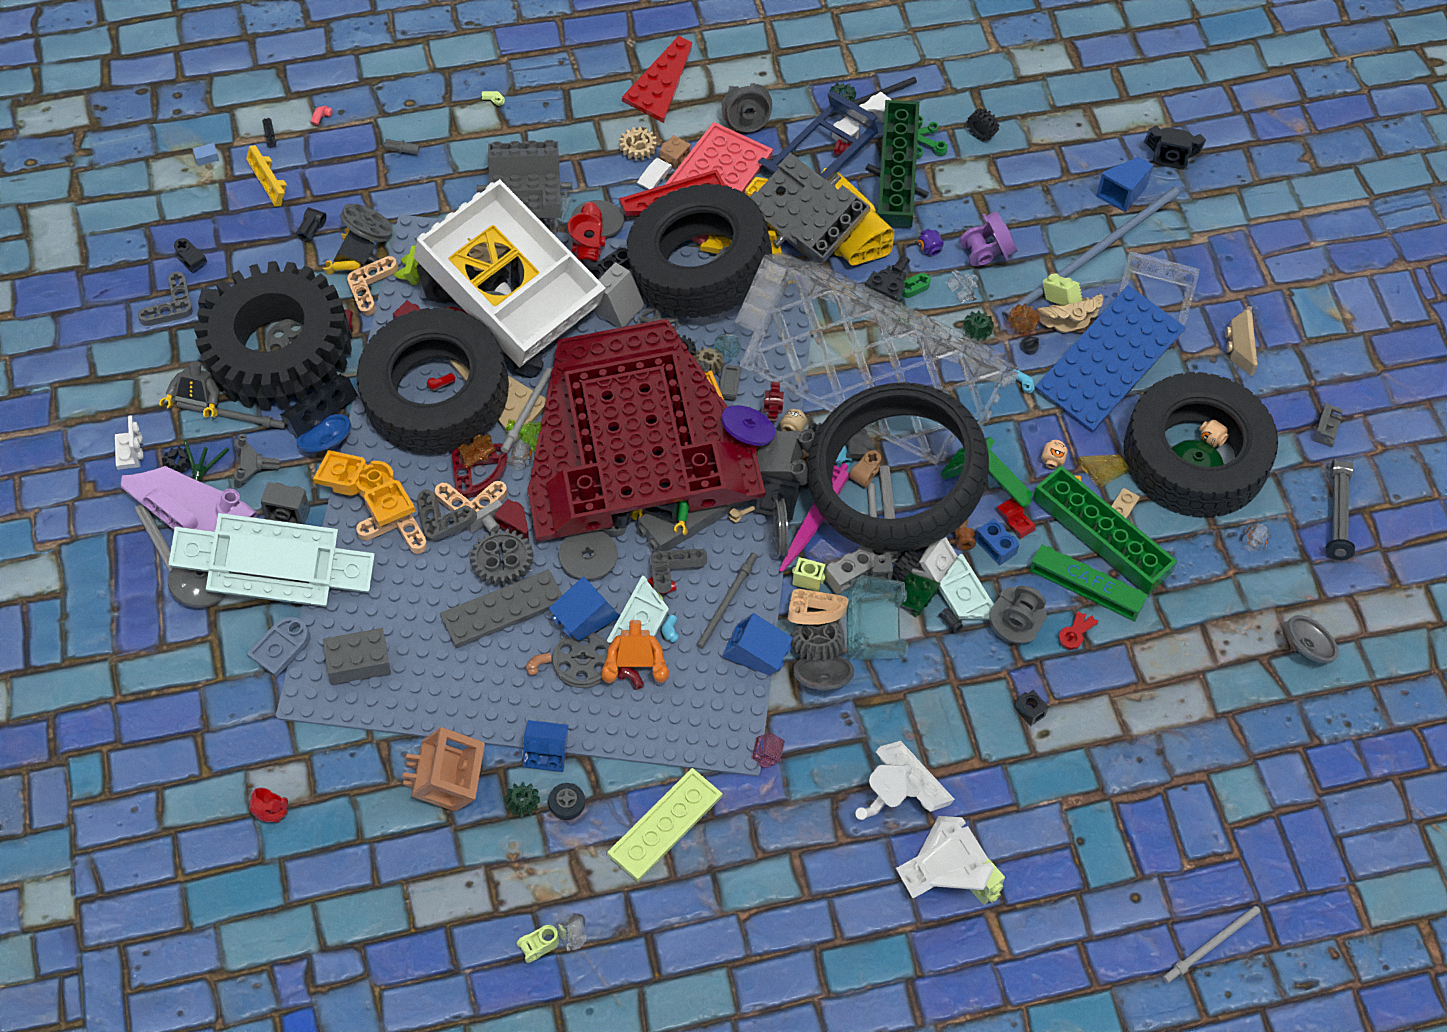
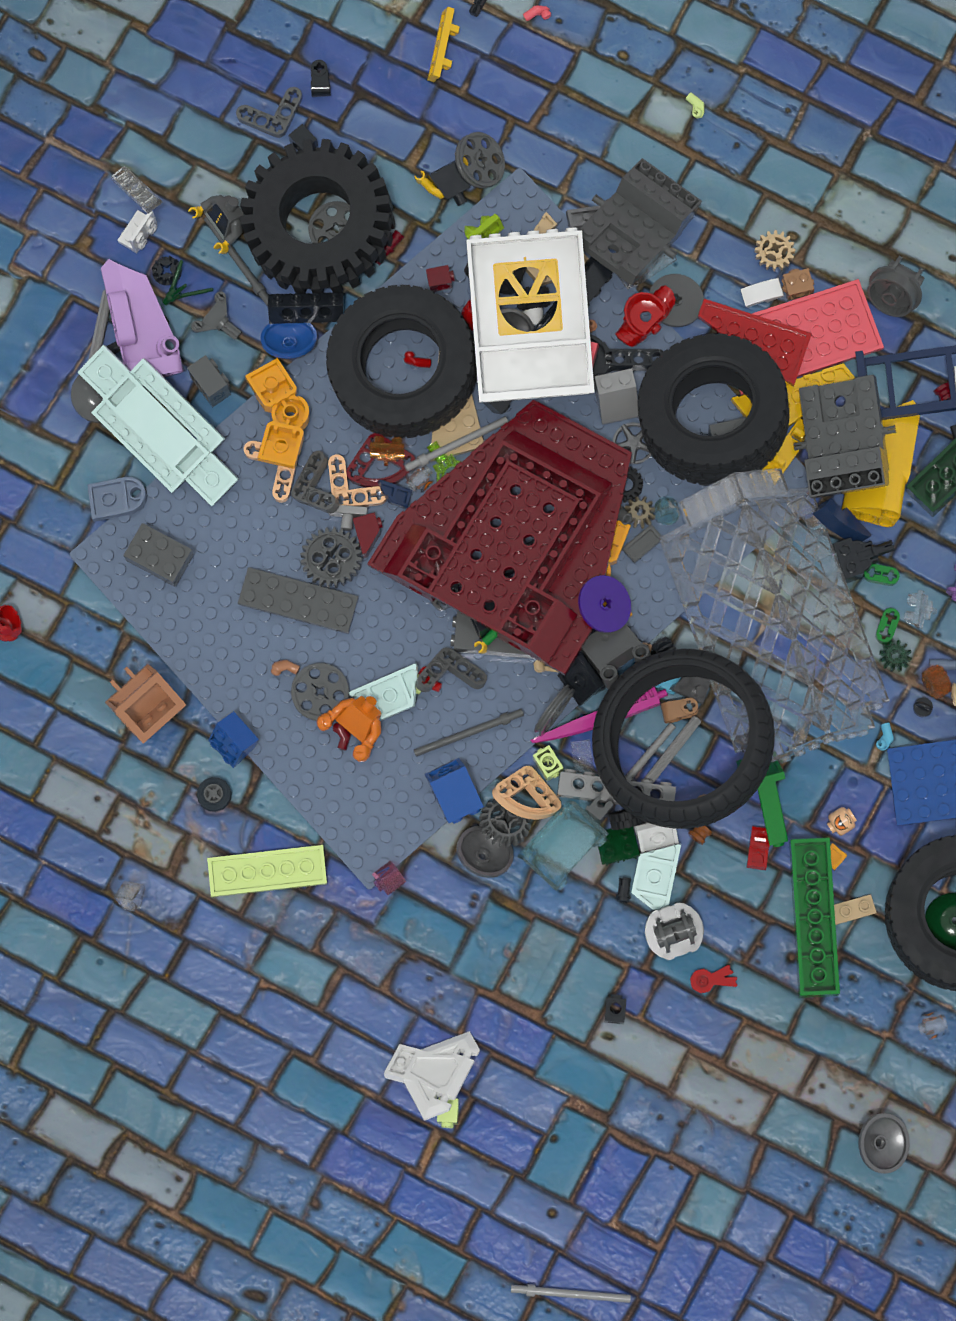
camera: 50 degrees right, 20 degrees up
black piece [296,207,327,243] -> none
light nougat beam [347,256,399,316] -> none
dark grey axle [384,139,420,156] -> none
clear green gear [505,781,540,818] -> none
yellowish green piece [516,925,559,963] -> none
blue slope [549,576,620,641] -> none
dark grey piece [559,530,617,581] -> none
red wing [622,35,692,123] -> none
medium azure arm [661,614,679,643] -> none
dark red gear [763,381,784,422] -> none
tan head [780,409,807,431] -> none
white plate [855,741,955,820] -> none
dark purple head [918,229,944,256] -> none
blue brick [974,518,1019,566] -> none
green brick [1029,544,1148,622] -> none
clear yellow wing [1077,454,1129,488] -> none
none -> clear tile [111,166,163,214]
none -> dark blue tile [378,480,412,509]
none -> dark blue slope [813,498,871,542]
none -> green beam [875,608,900,644]

